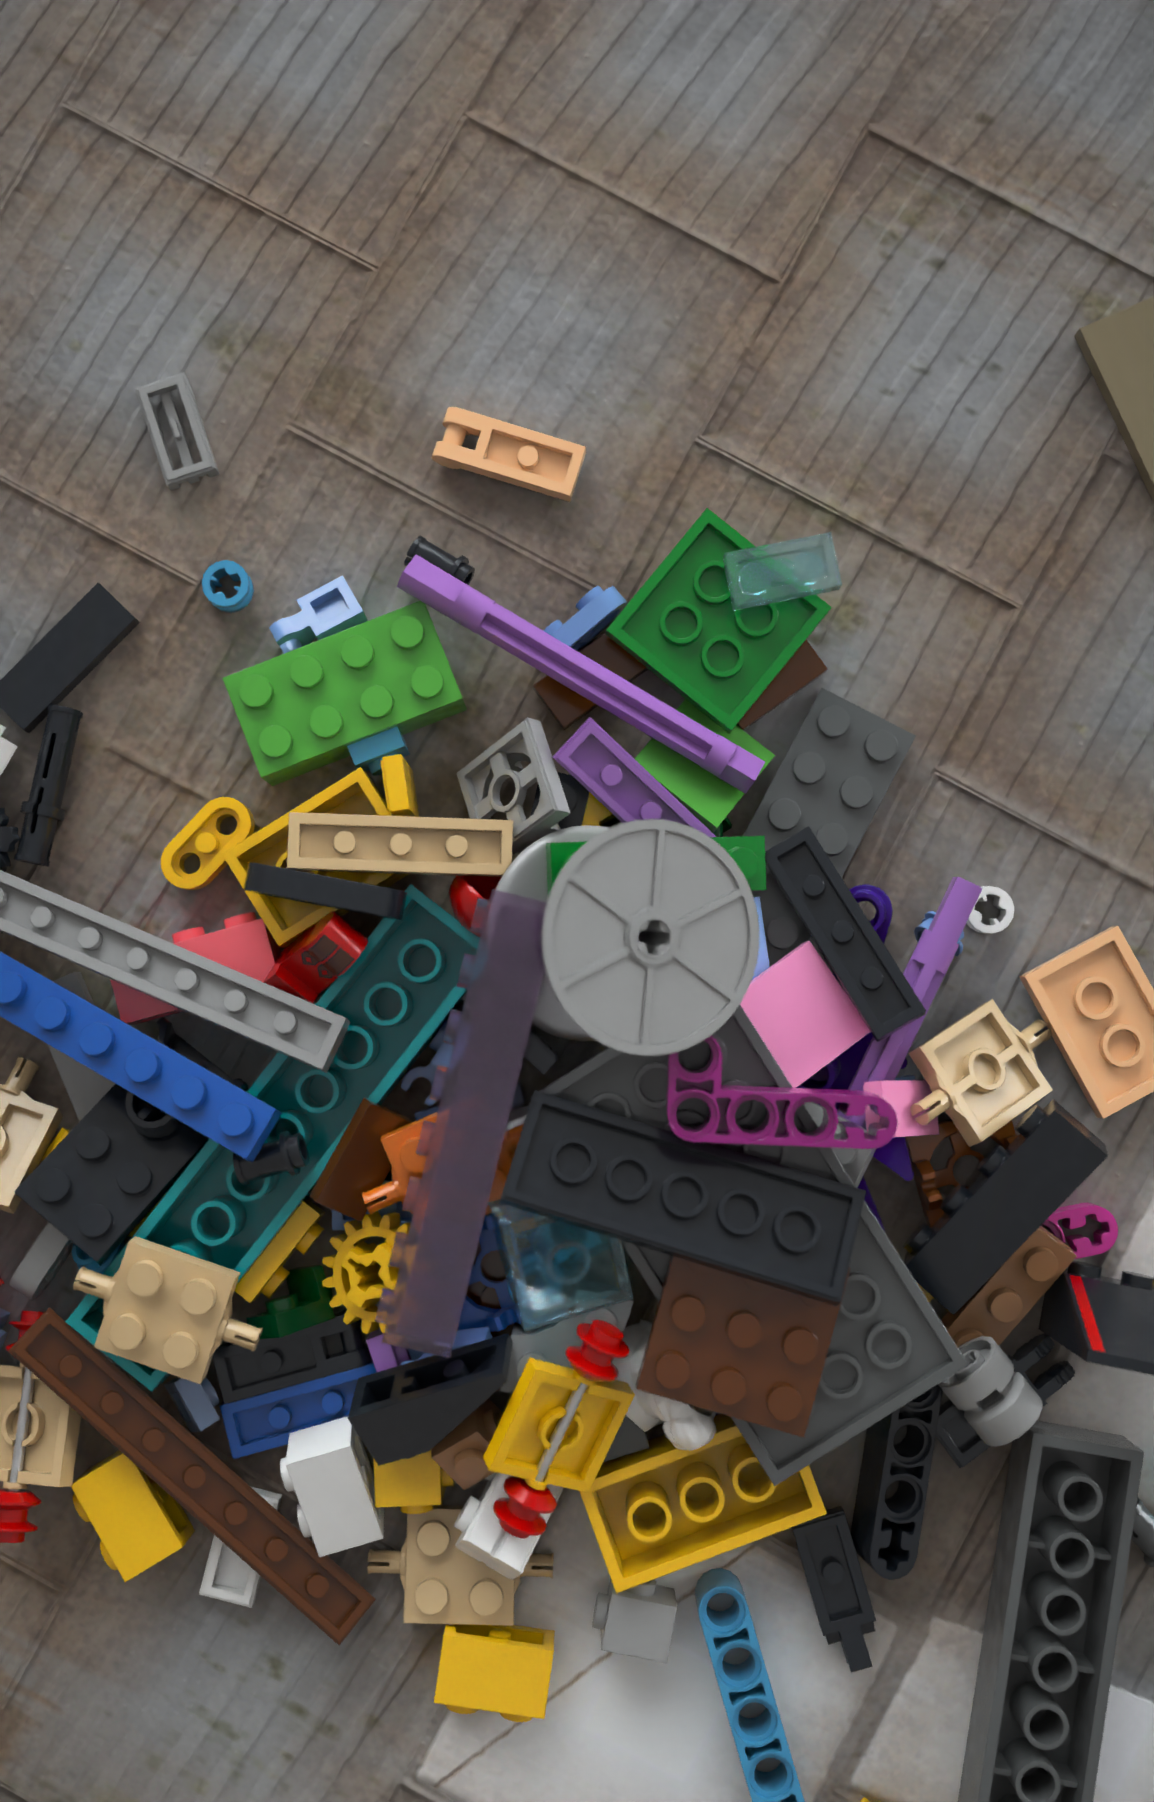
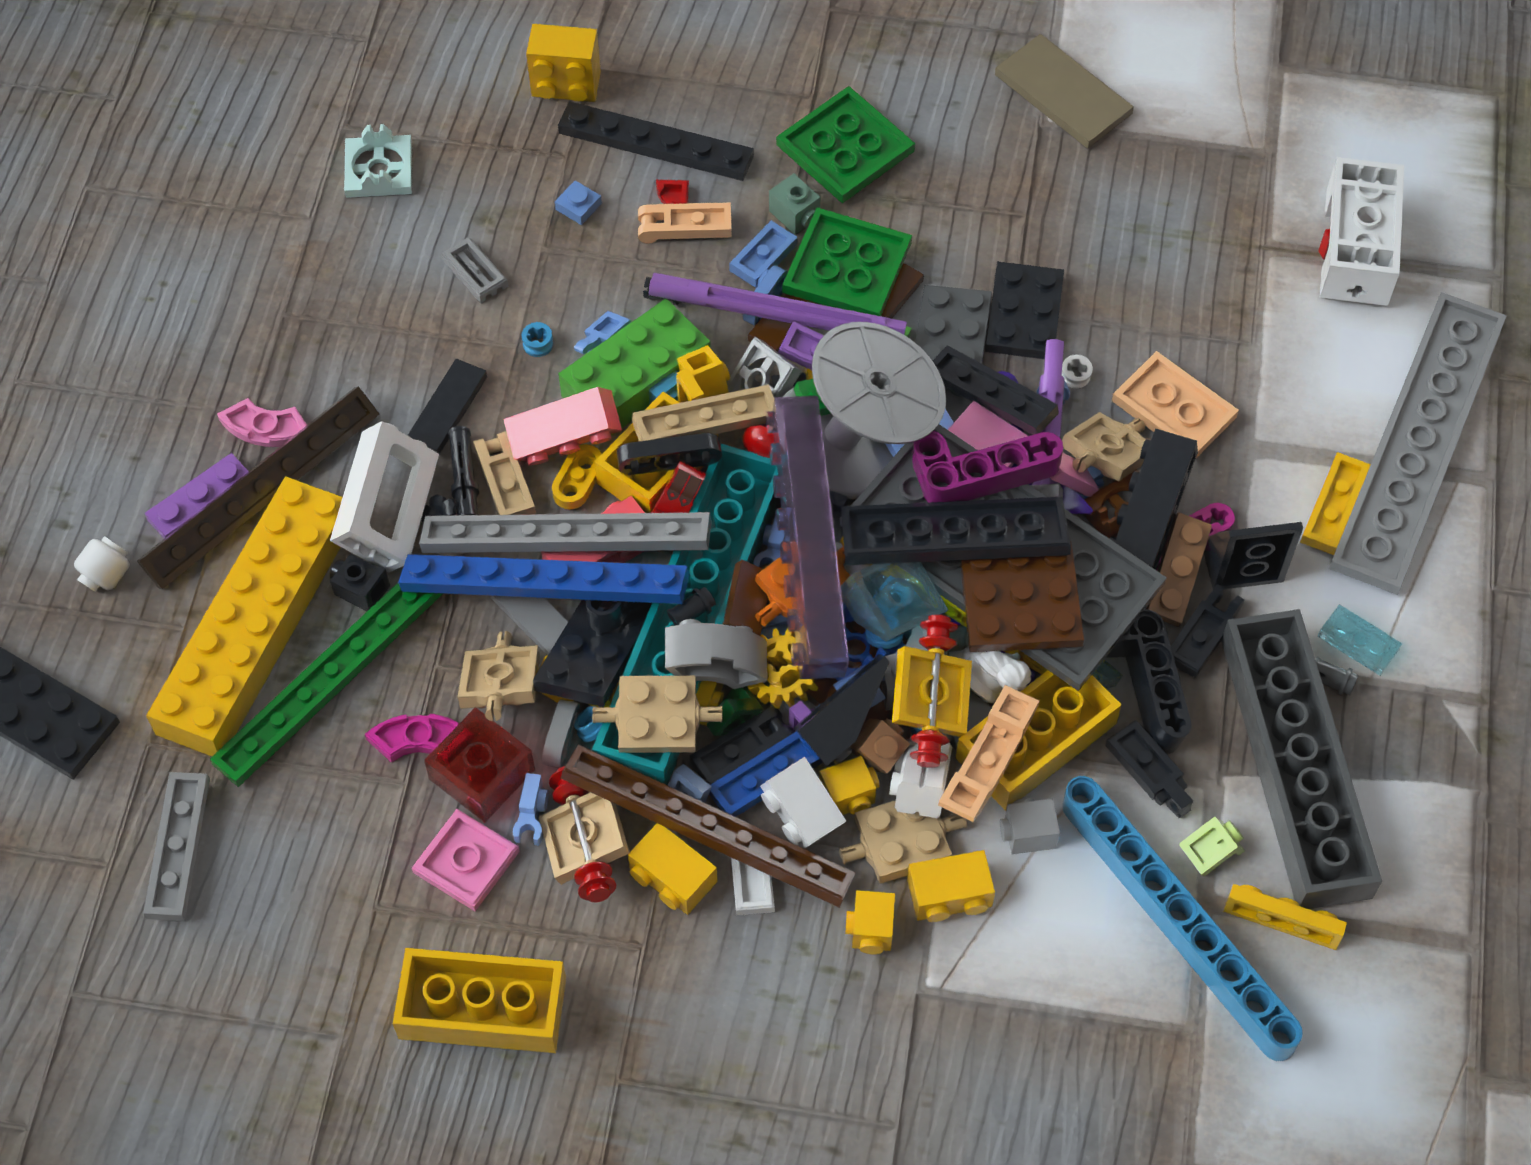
camera: 20 degrees left, 25 degrees down
clear light blue plate [723,532,842,611] -> none
light grey wheel [938,1336,1043,1447] -> none
none -> light aqua piece [344,124,412,198]
none -> tan plate [473,431,536,515]
none -> brick [503,387,622,466]
none -> yellow brick [526,24,601,102]
none -> medium blue plate [555,180,602,225]
none -> black plate [558,101,754,181]
none -> red tile [656,179,689,204]
none -> light grey brick [665,619,768,689]
none -> yellow brick [677,345,730,398]
none -> medium blue plate [729,220,797,288]
none -> sand green brick [769,173,821,235]
none -> green plate [776,86,915,204]
none -> yellow brick [845,890,895,954]
none -> light nougat slope [938,685,1039,822]
none -> black plate [985,261,1064,359]
none -> yellowish green bracket [1179,817,1245,876]

